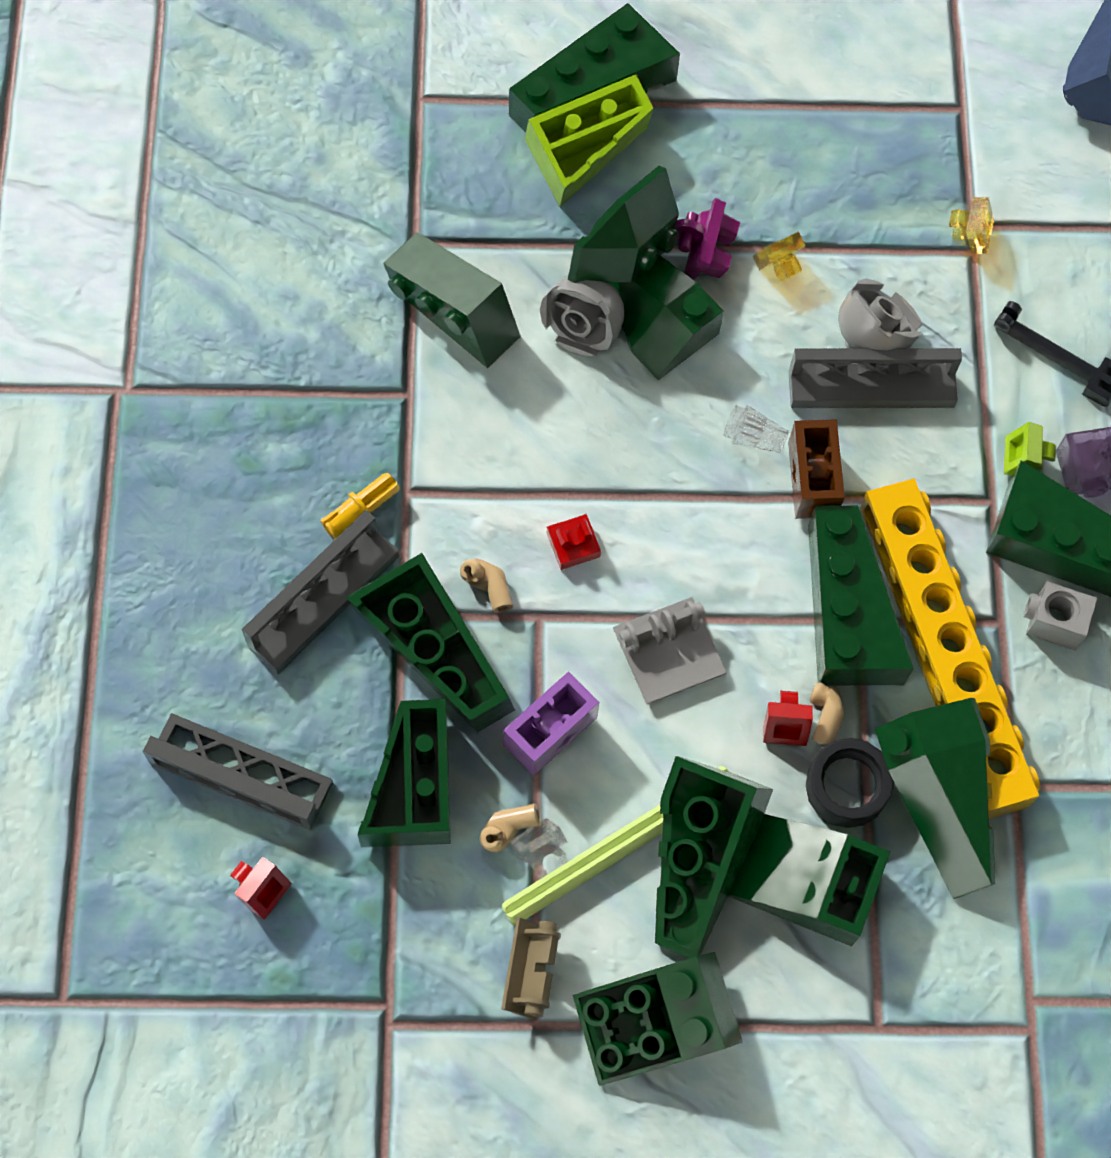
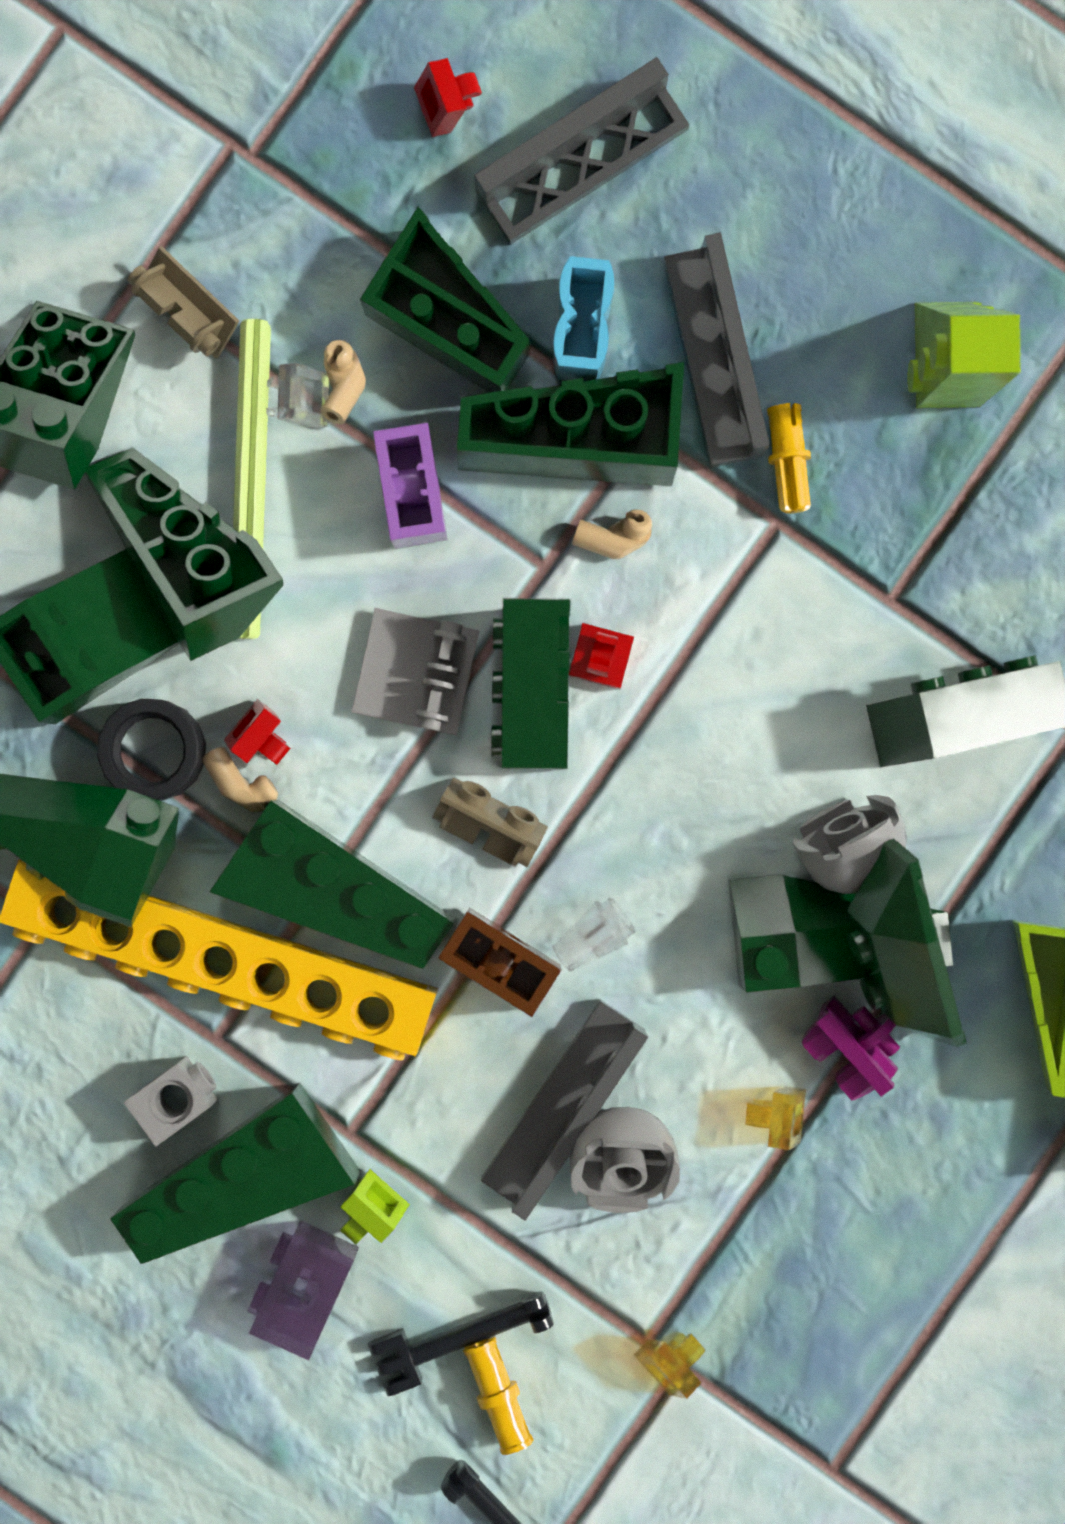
camera: 125 degrees right, 20 degrees up
none -> dark tan hinge [432,778,548,867]
none -> yellow pin [463,1336,534,1455]
none -> dark green wedge [491,598,571,769]
none -> medium azure brick [553,256,614,381]
none -> lime wedge [907,302,1021,408]

